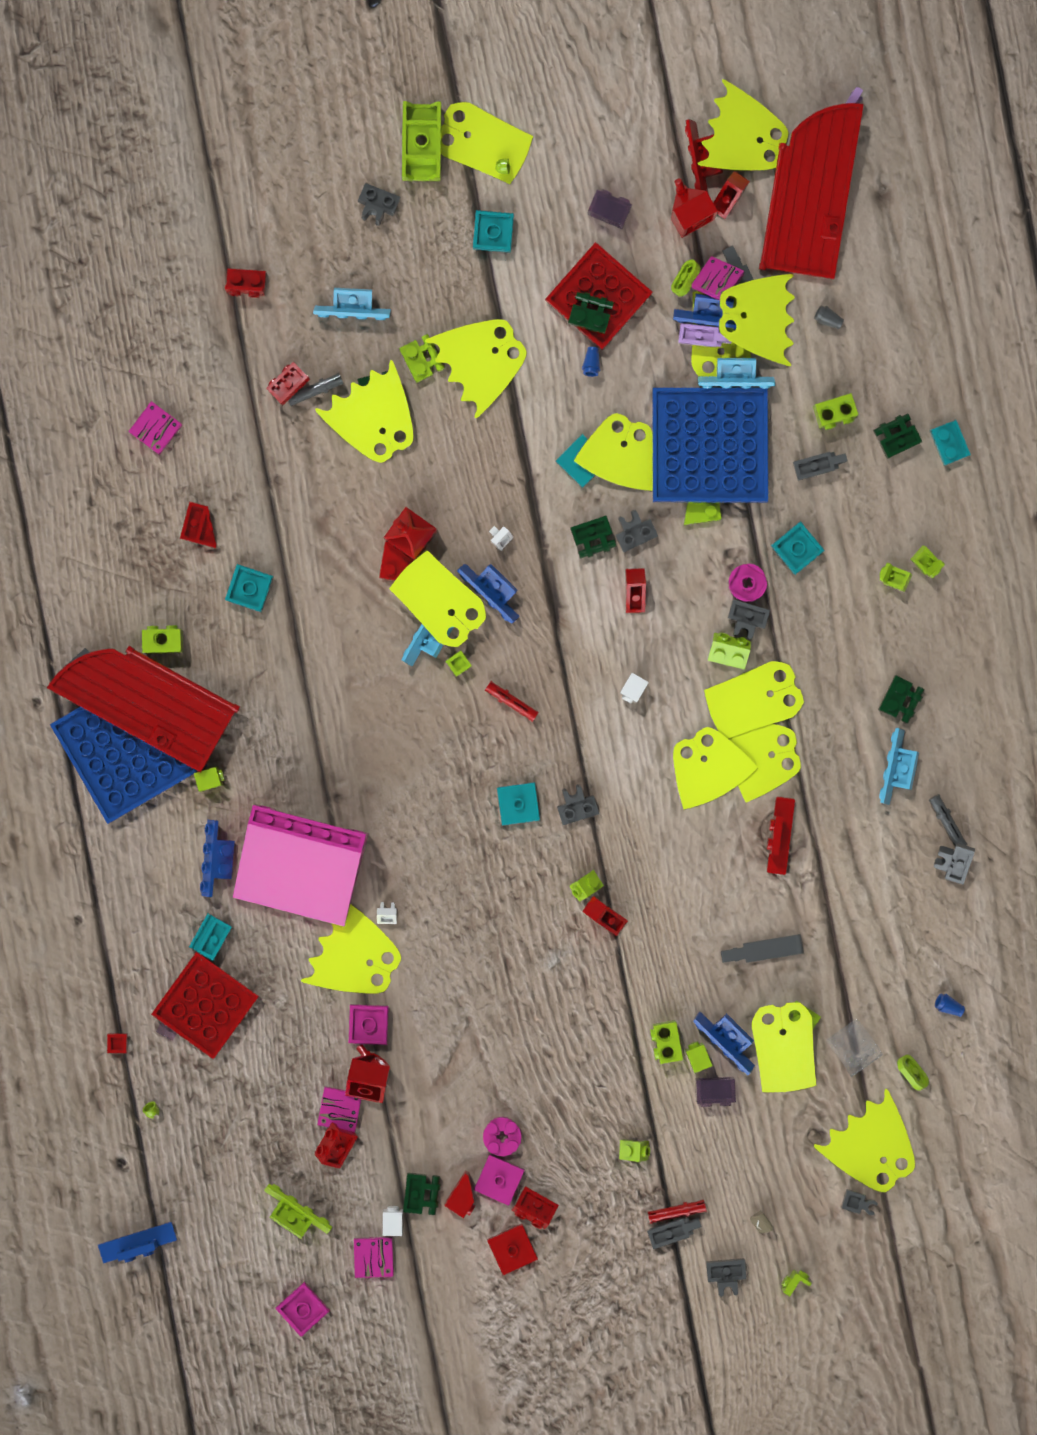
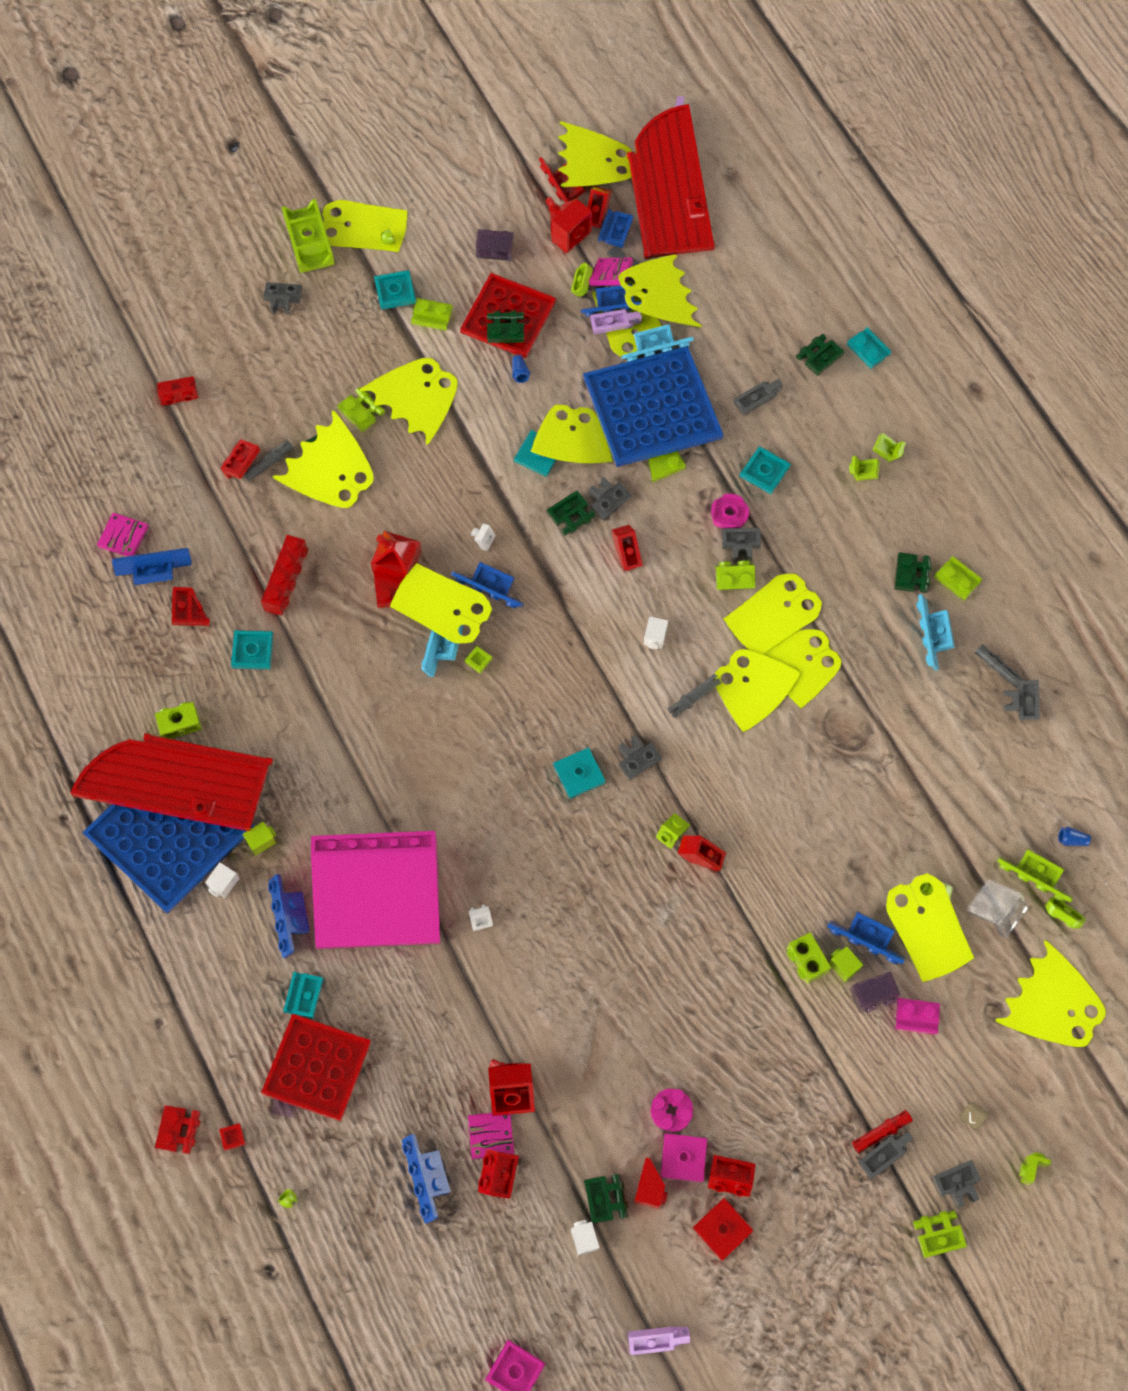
camera: 20 degrees left, 20 degrees down
blue bracket [98,1221,177,1264] -> none
lime bracket [264,1184,332,1239] -> none
neon yellow piece [301,904,401,994] -> none
medium azure bracket [313,288,391,320] -> none
dark pink plate [348,1004,389,1045] -> none
dark pink tile [354,1237,394,1278] -> none
red pin [484,681,539,722] -> none
lime bracket [619,1139,651,1162] -> none
dark grey piece [721,934,804,963] -> none
red bracket [767,797,795,875] -> none
lime brick [813,393,858,430] -> none
dark grey cone [814,305,844,329] -> none
dark grey plate [841,1189,878,1215] -> none
none -> blue bracket [112,548,192,585]
none -> red plate [154,1105,200,1155]
none -> white brick [205,863,239,898]
none -> red brick [261,535,309,616]
none -> blue bracket [402,1134,451,1224]
none -> lime plate [411,298,453,331]
none -> blue plate [598,209,633,248]
none -> lavender hinge [628,1326,690,1355]
none -> dark grey pin [667,674,721,718]
none -> dark pink plate [895,998,940,1035]
none -> lime plate [913,1210,967,1258]
none -> lime plate [934,556,982,600]
none -> lime bracket [997,849,1073,903]

